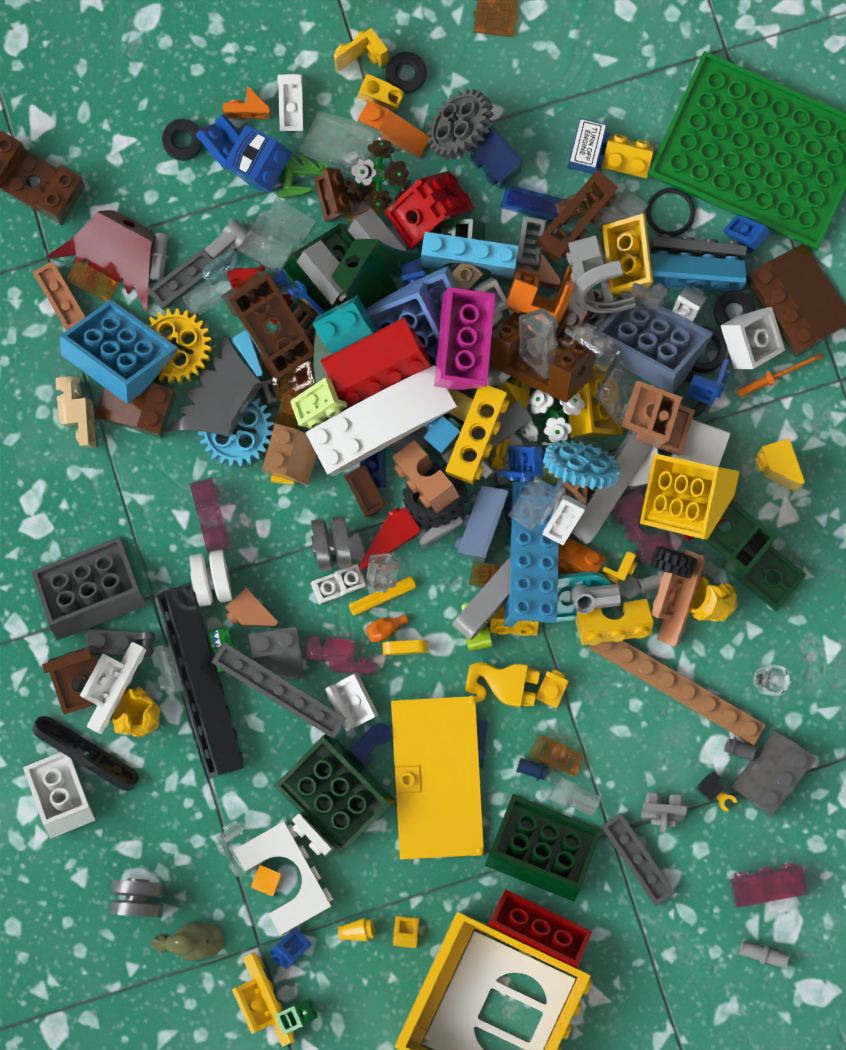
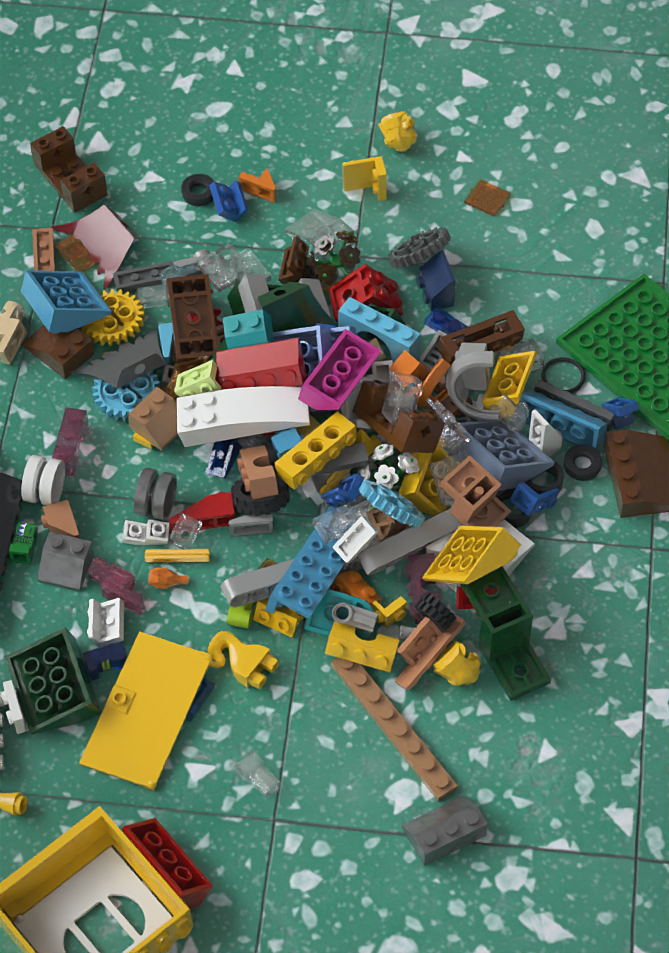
camera: 25 degrees right, 25 degrees down
light grey axle [150,233,169,281] -> none
dark grey plate [211,642,347,739] -> none
blue slope [223,125,293,193] -> none
blue flag [271,267,325,315] -> none
bright green piece [277,155,330,198] -> none
white bracket [278,74,303,131] -> none
reddish brown tile [343,464,387,517] -> none
yellow leg [357,74,404,111] -> none
orange slope [358,100,430,158] -> none
yellow beam [382,640,428,656] -> none
black tyre [385,51,427,94] -> none
yellow slope [393,916,420,948] -> none
sand blue slope [454,486,509,564] -> none
dark green slope [485,794,602,902] -> none
dark blue pin [516,758,548,781] -> none
clear orange slope [529,735,584,777] -> none
yellow bracket [535,670,569,709] -> none
brick [568,118,610,174] -> none
yellow bracket [601,134,654,178] -> none
dark grey plate [601,812,675,907] -> none
light grey hips [641,793,687,833] -> none
black piece [694,771,737,812] -> none
white slope [720,307,785,369] -> none
dark grey pin [724,737,756,761] -> none
clear pink brick [729,862,808,908] -> none
orange sword [736,354,823,398] -> none
clear head [753,664,791,696] -> none
yellow slope [755,438,805,491] -> none

